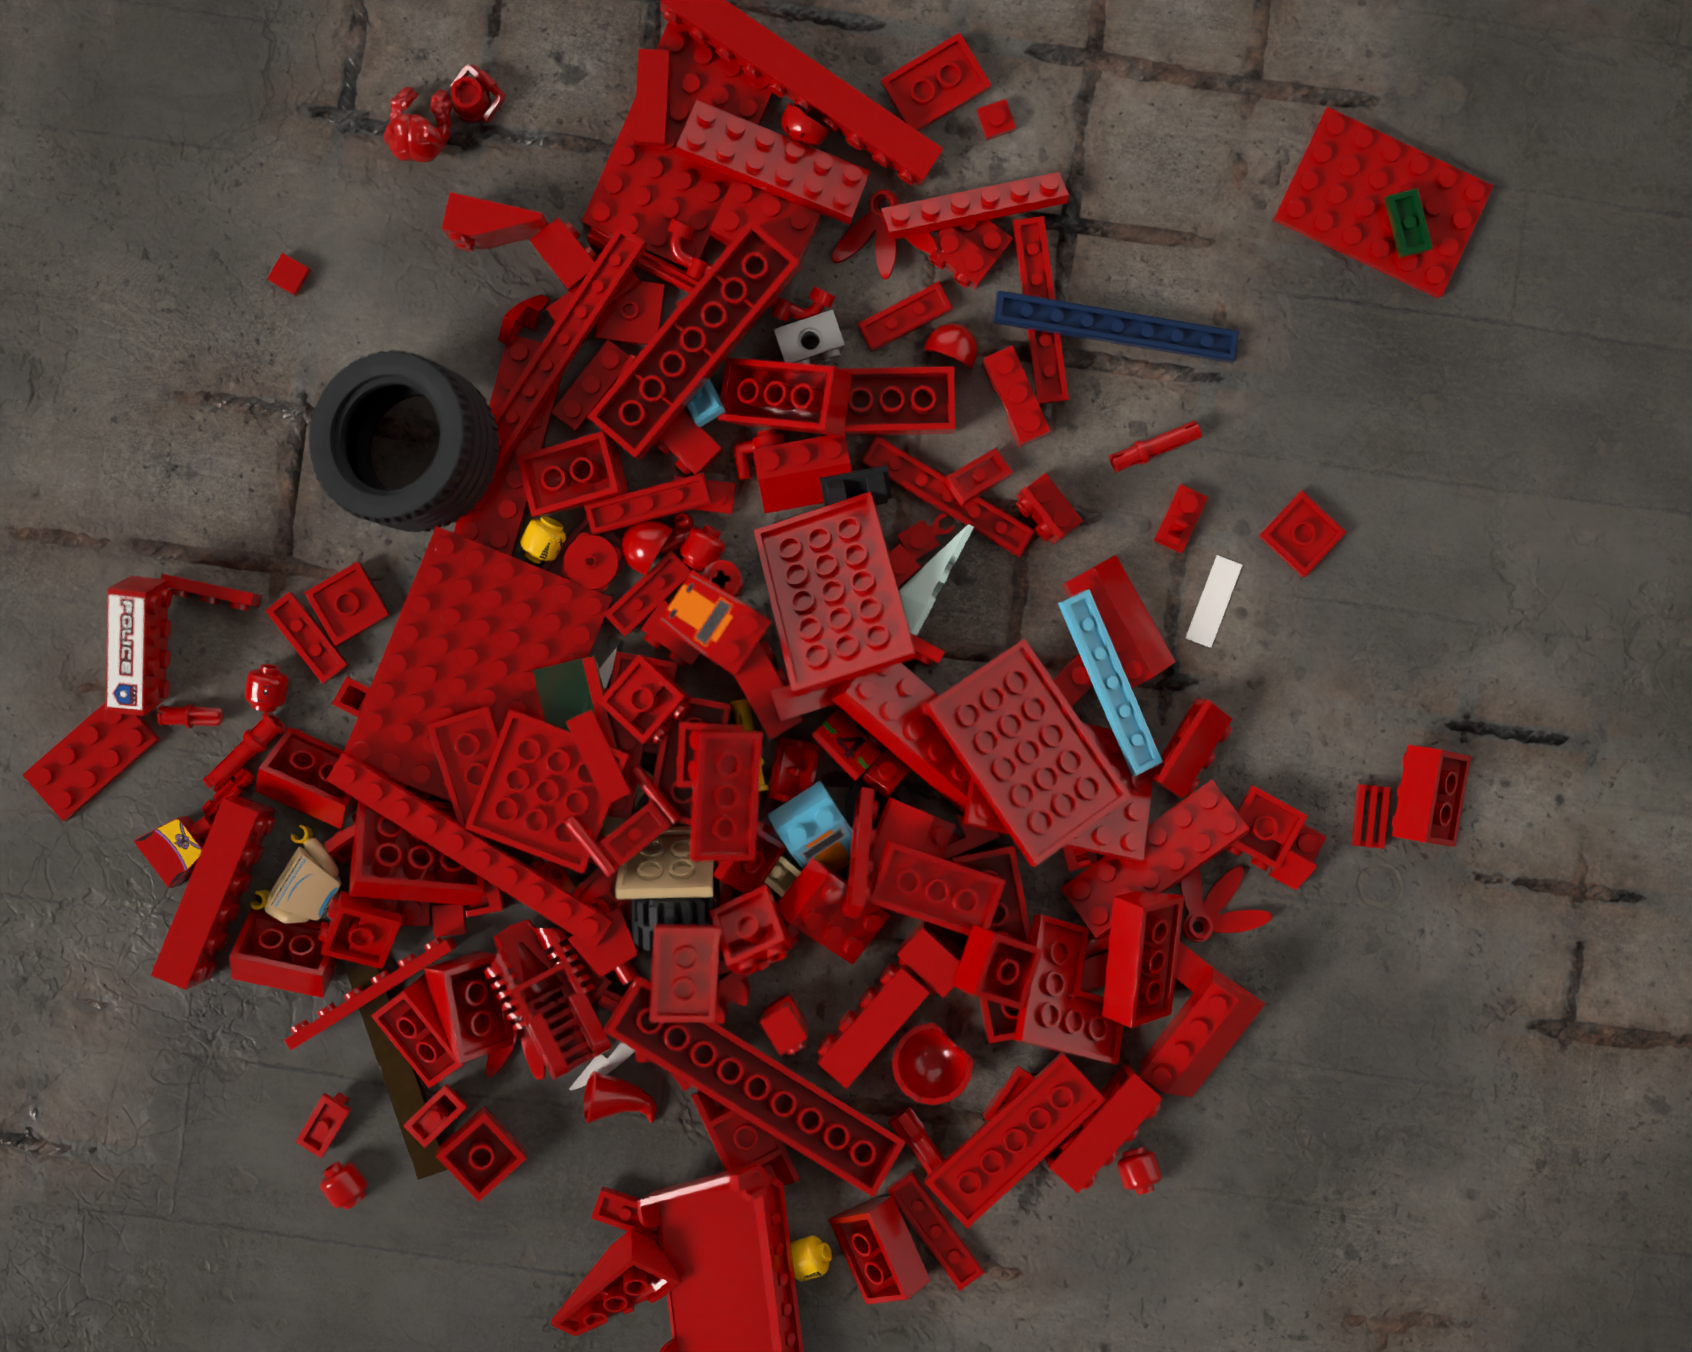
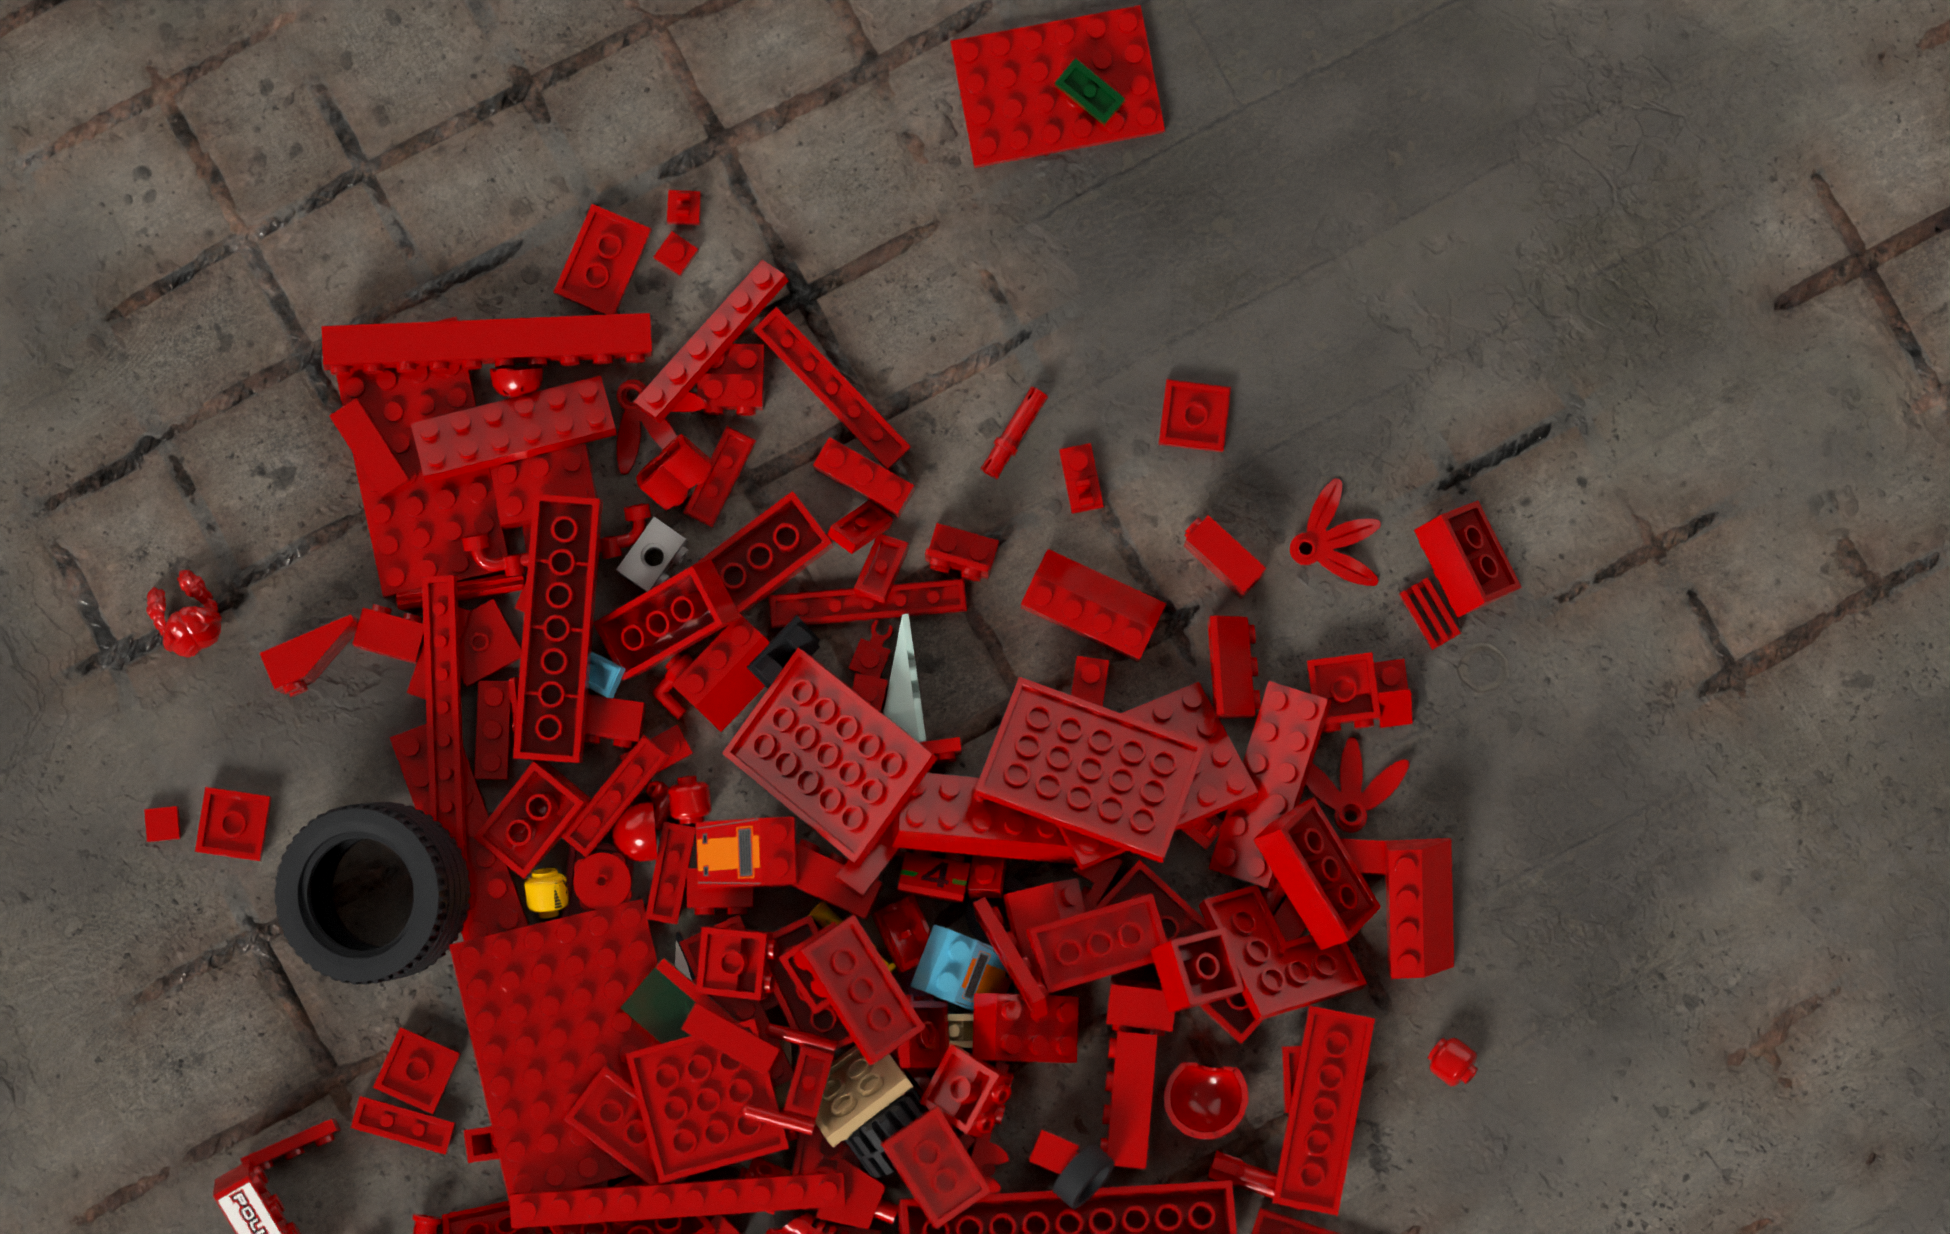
camera: 35 degrees left, 5 degrees down
red head [244,664,289,712] -> none
red piece [450,64,506,123] -> none
red slope [498,294,550,345] -> none
red piece [702,560,744,598] -> none
red helmet [923,323,978,370] -> none
dark blue tile [992,290,1239,363] -> none
red brick [1045,1062,1162,1194] -> none
medium azure plate [1058,590,1163,775] -> none
white sticker [1186,555,1242,648] -> none
none -> red plate [195,787,272,862]
none -> red brick [636,434,712,511]
none -> red tile [667,190,701,225]
none -> red plate [827,500,893,554]
none -> black tyre [1053,1144,1114,1209]
none -> red brick [1184,515,1267,599]
none -> red plant [1290,478,1381,586]

